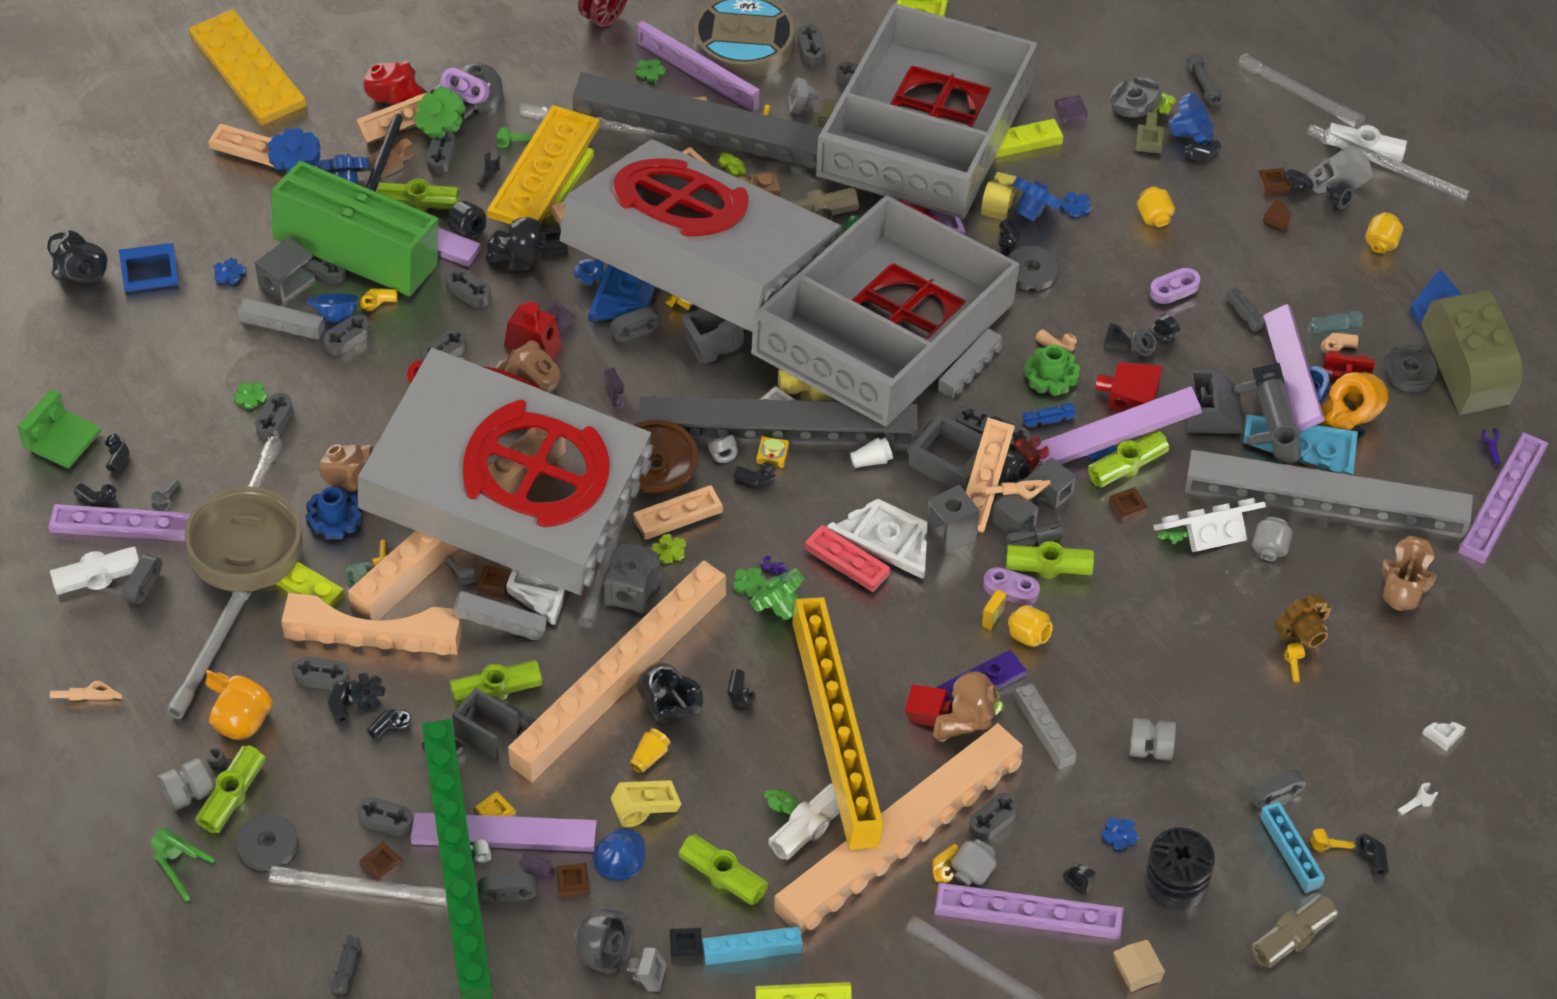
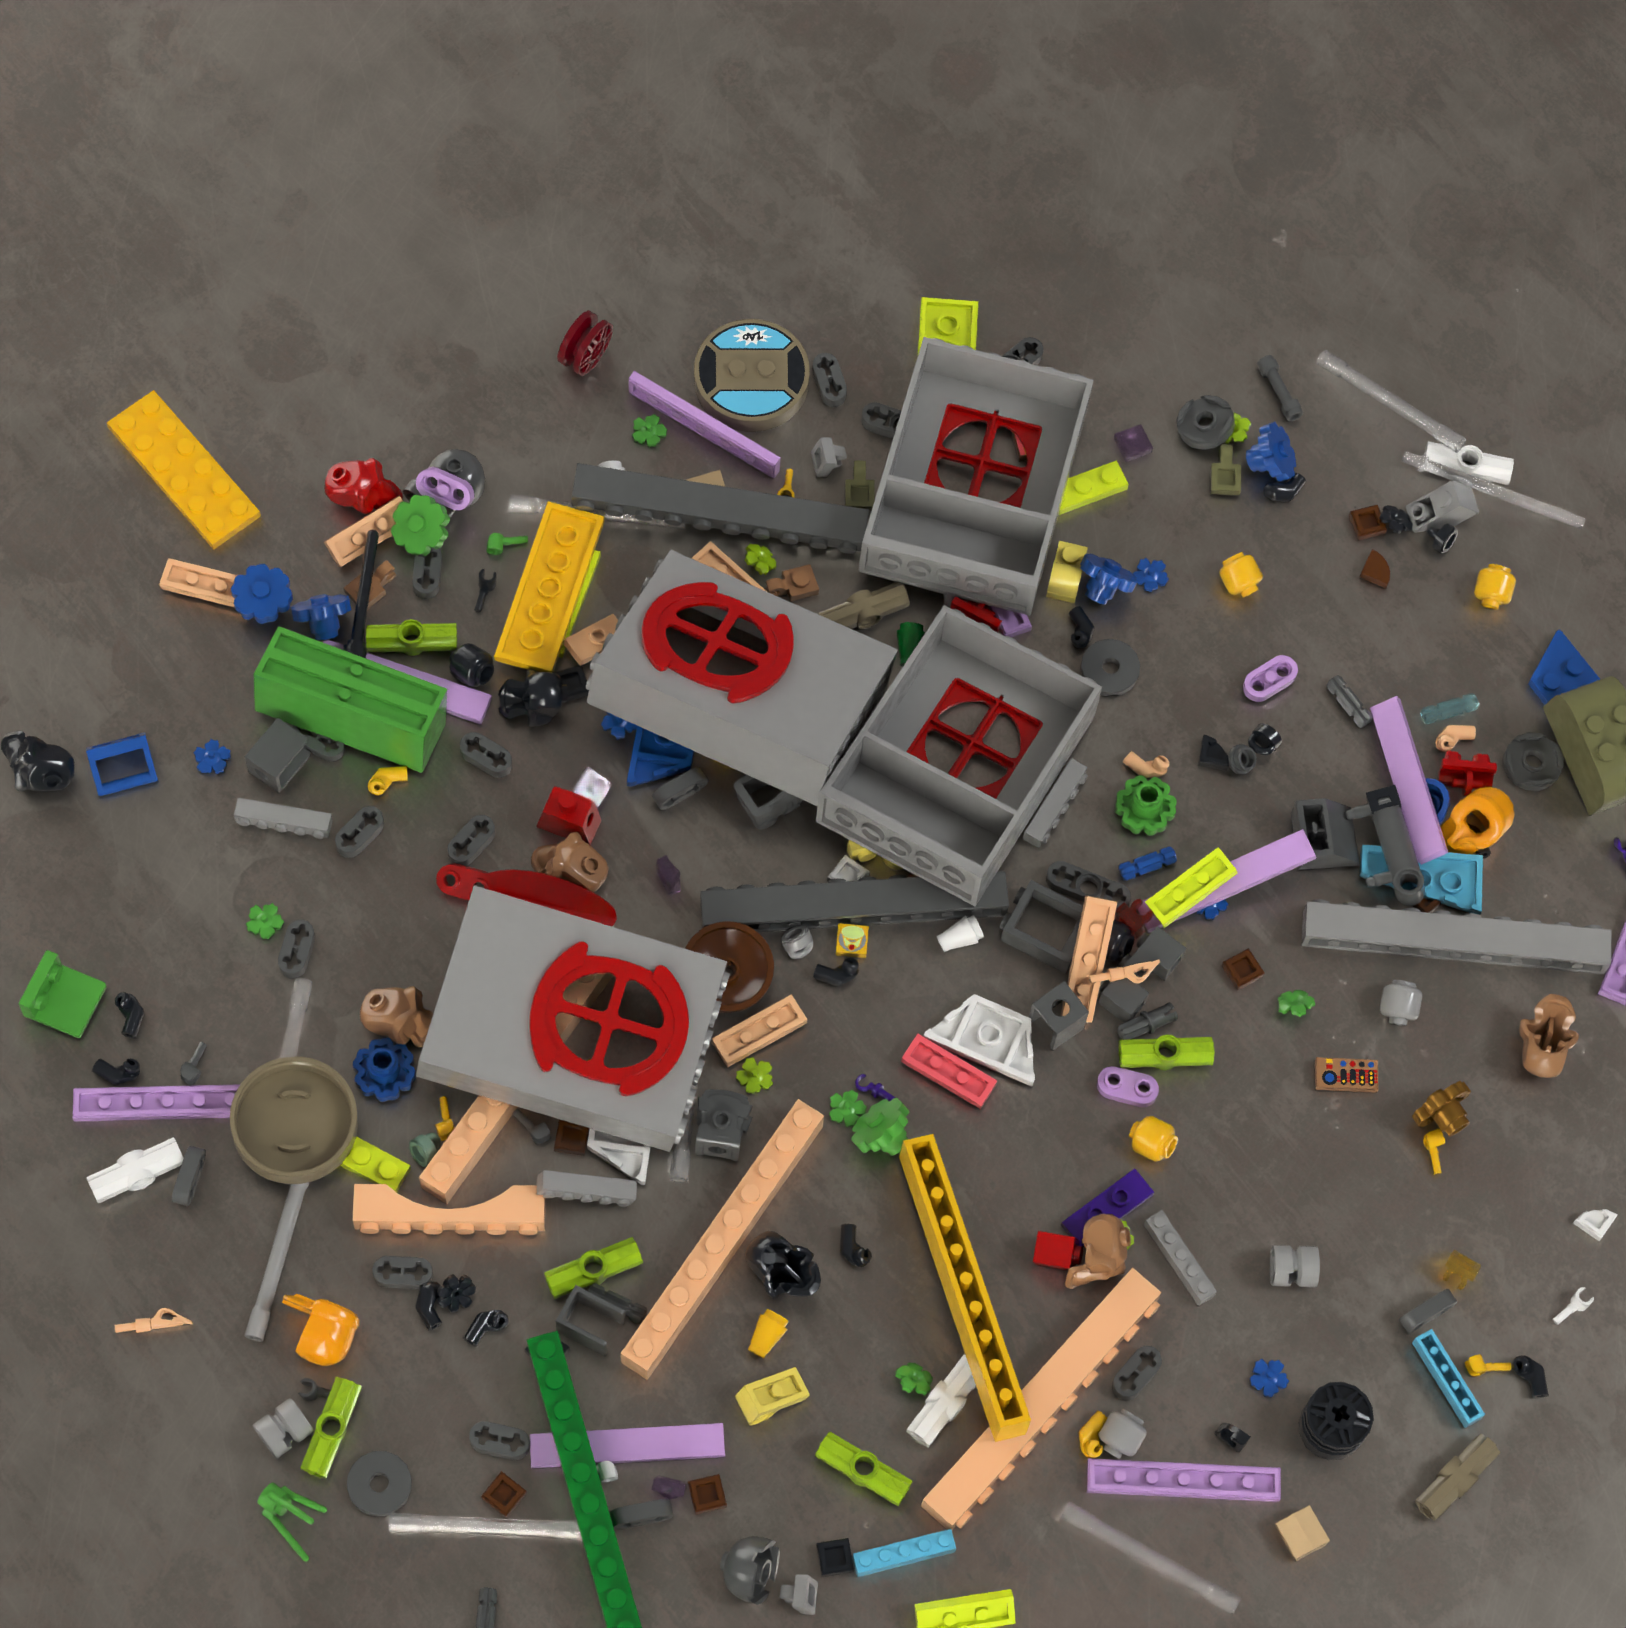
camera: 10 degrees left, 15 degrees up
blue piece [306,293,359,323] -> none
yellow tile [473,791,516,817] -> none
blue piece [593,829,645,881] -> none
yellow tile [982,590,1007,630] -> none
lime piece [1087,430,1169,488] -> none
red torso [1095,363,1163,412] -> none
white bracket [1153,498,1266,552] -> none
none -> neon yellow plate [1145,847,1238,928]
none -> tile [1315,1057,1378,1093]
none -> clear yellow tile [1443,1249,1481,1290]

